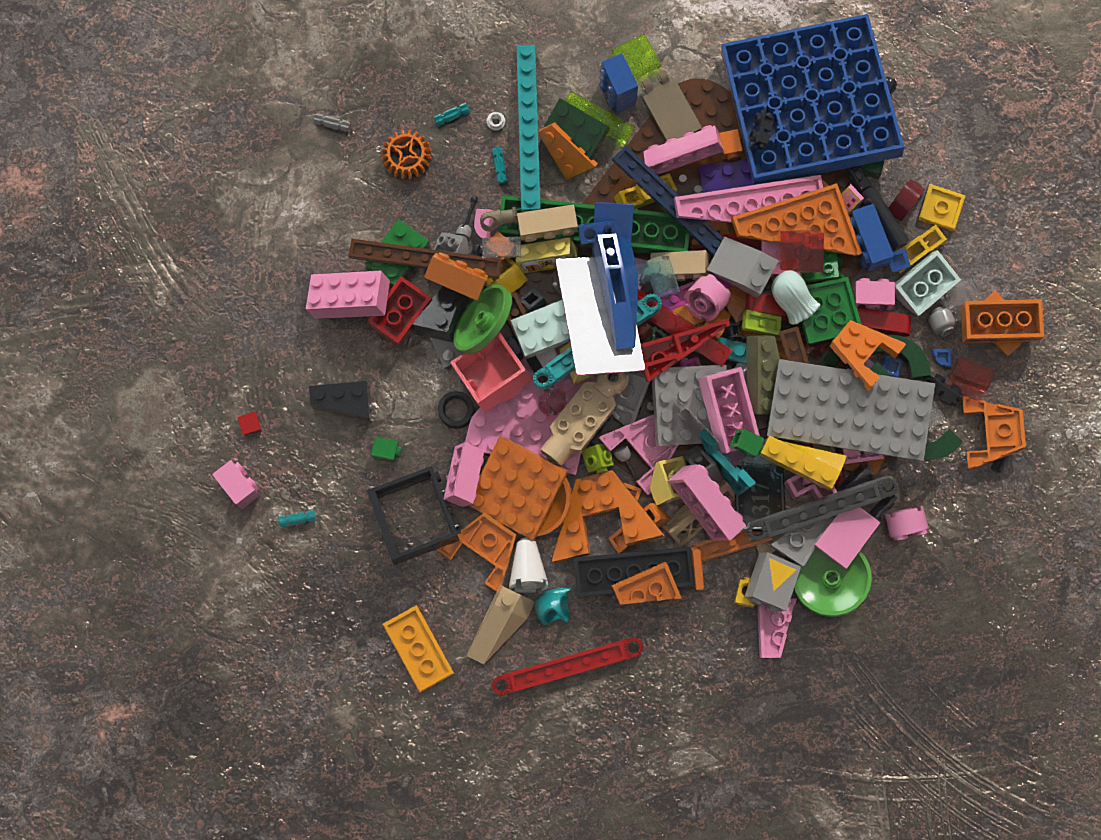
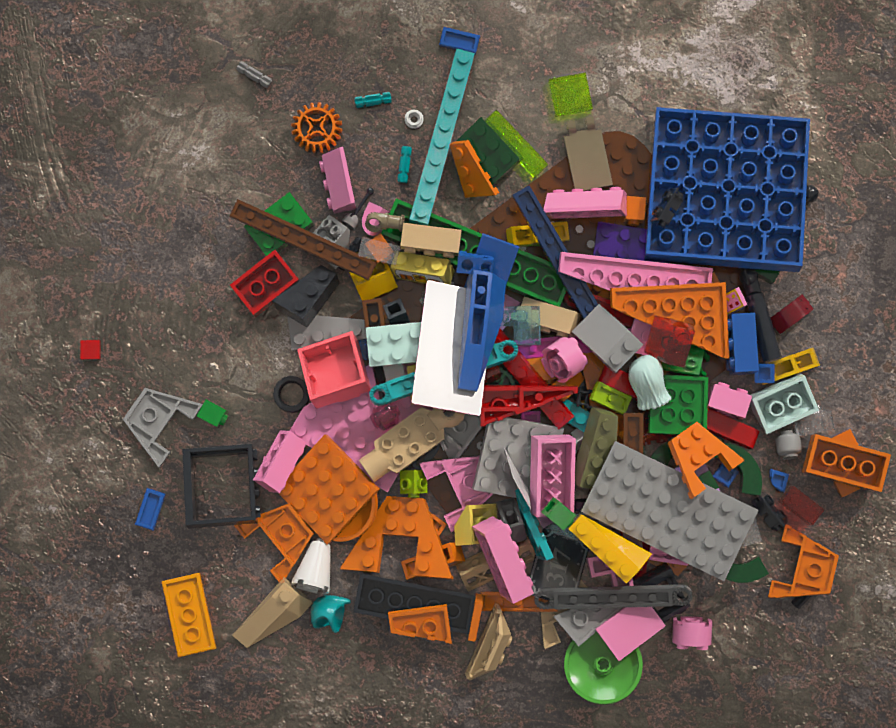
camera: 15 degrees right, 5 degrees up
bright pink brick [212,460,260,509] -> none
teal axle [278,510,317,527] -> none
bright pink brick [306,271,390,319] -> none
black wedge [309,381,372,422] -> none
orange brick [424,253,488,300] -> none
bright green dish [454,284,512,355] -> none
red plate [492,638,643,696] -> none
blue brick [599,53,638,114] -> none
light grey hinge [614,445,641,489] -> none
yellow brick [733,577,754,608] -> none
light grey brick [744,552,801,613] -> none
bright pink wing [757,599,797,658] -> none
yellow tile [918,184,966,232] -> none
none -> light grey wing [123,388,203,468]
none -> blue tile [135,488,166,531]
none -> bright pink slope [319,147,356,214]
none -> blue tile [439,27,480,55]
none -> tan wedge [465,603,512,680]

